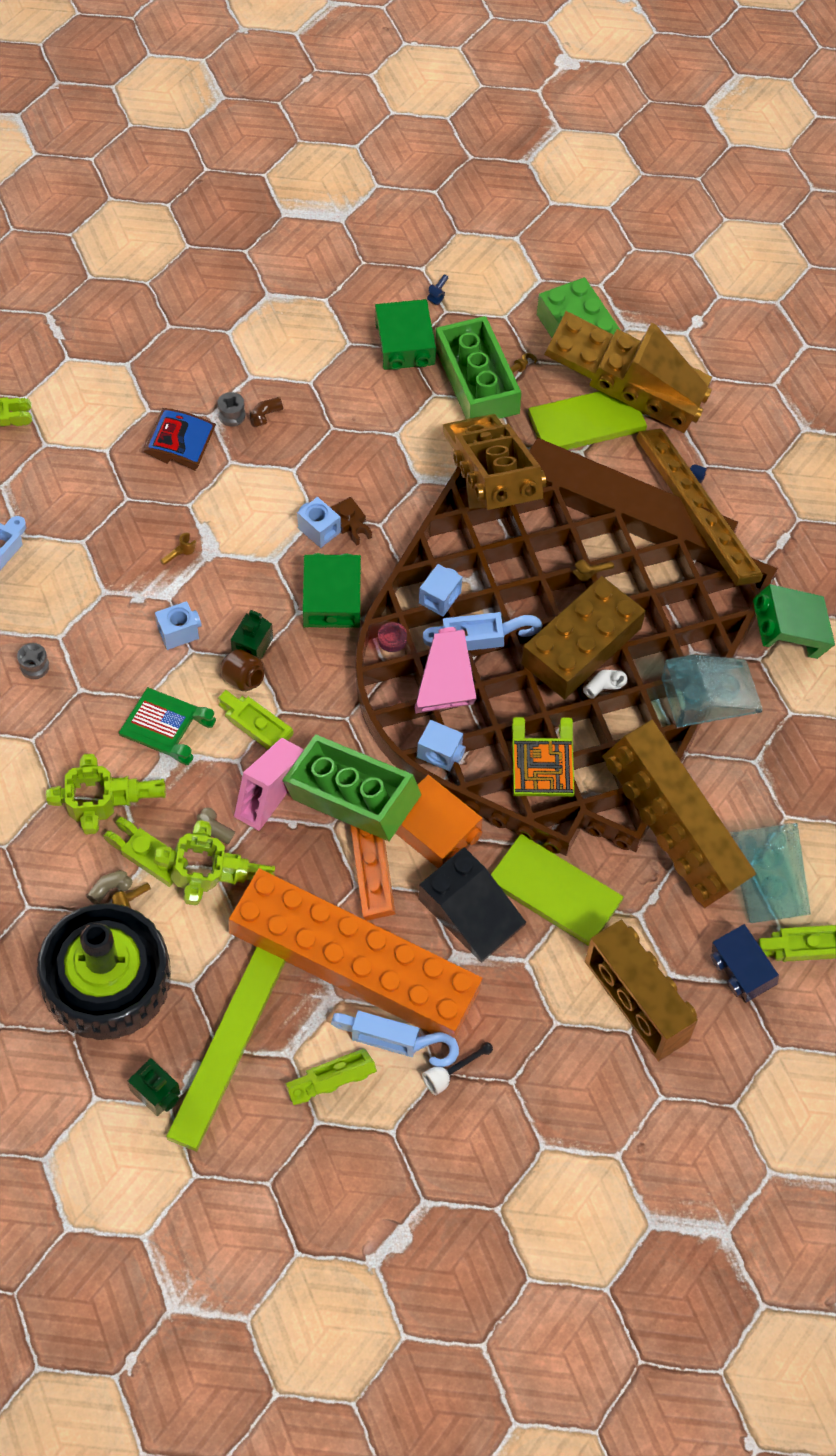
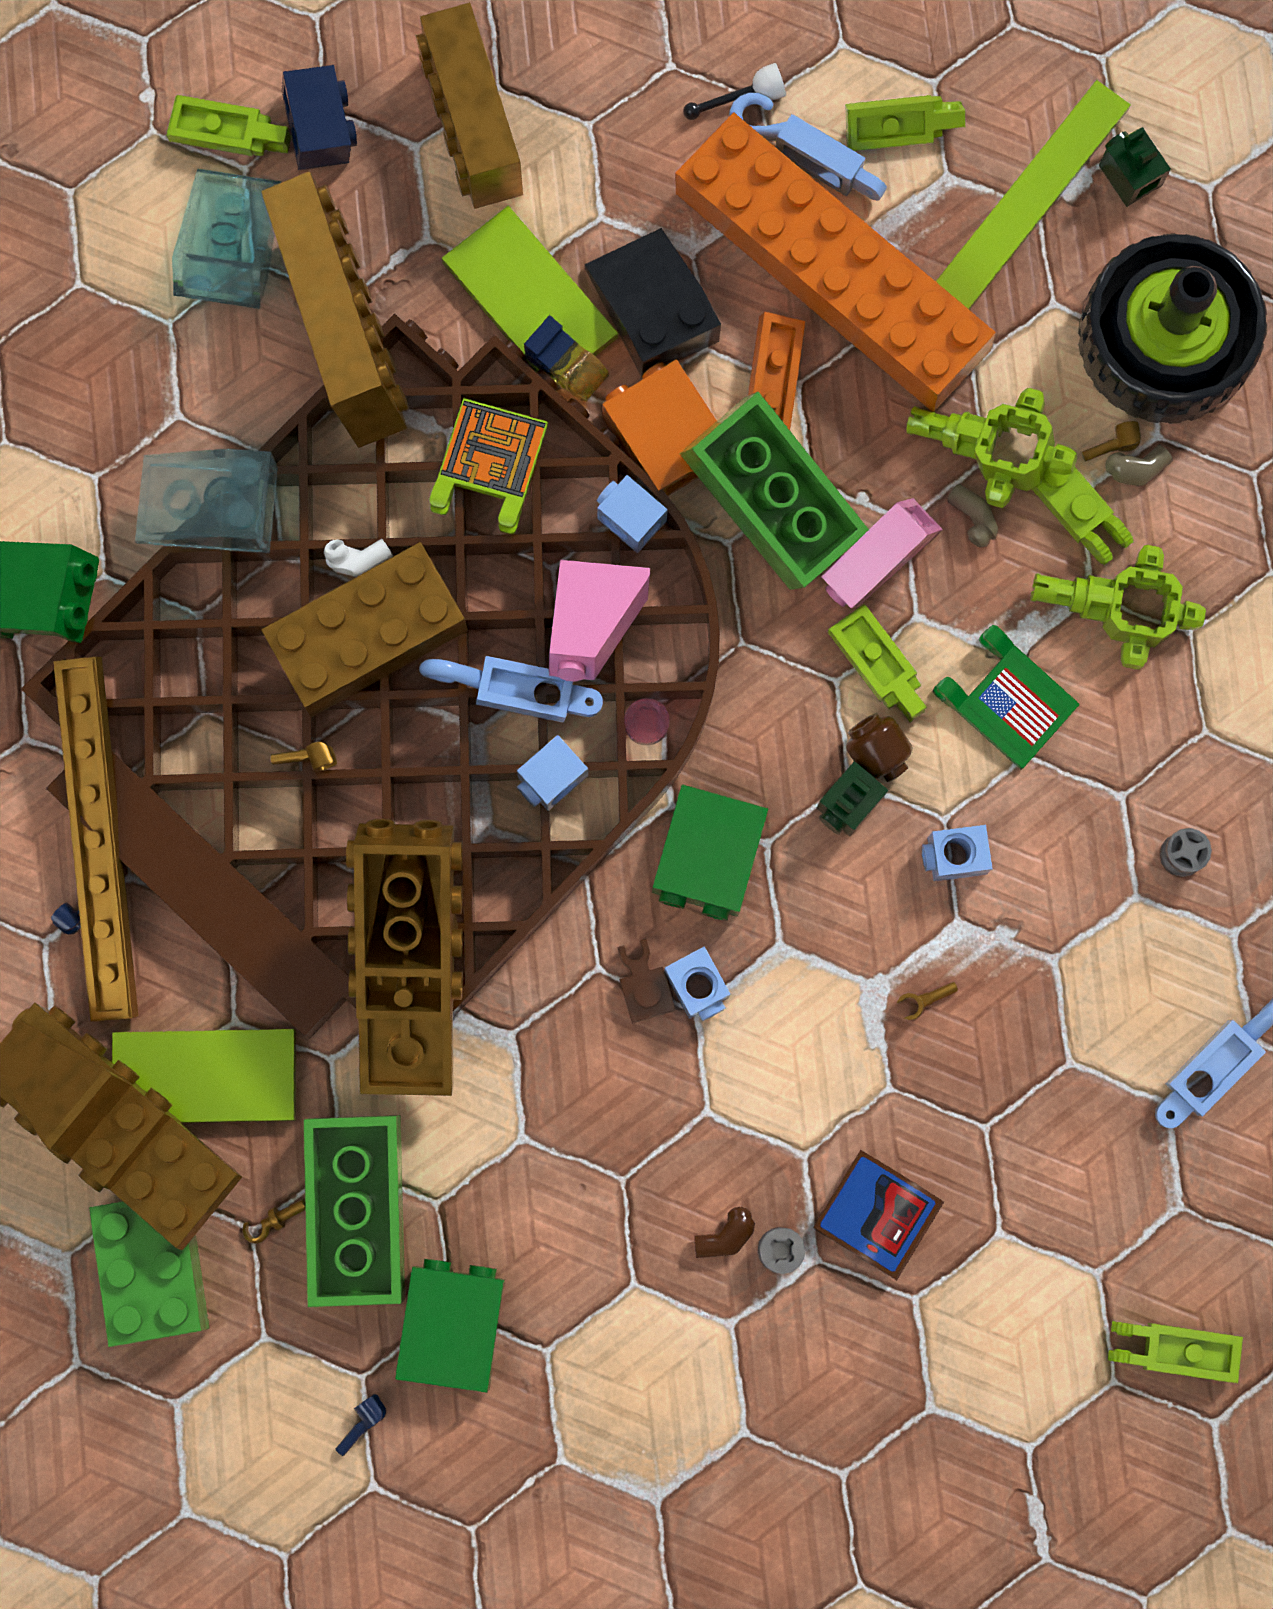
camera: 165 degrees left, 20 degrees up
none -> leg [524,315,610,402]

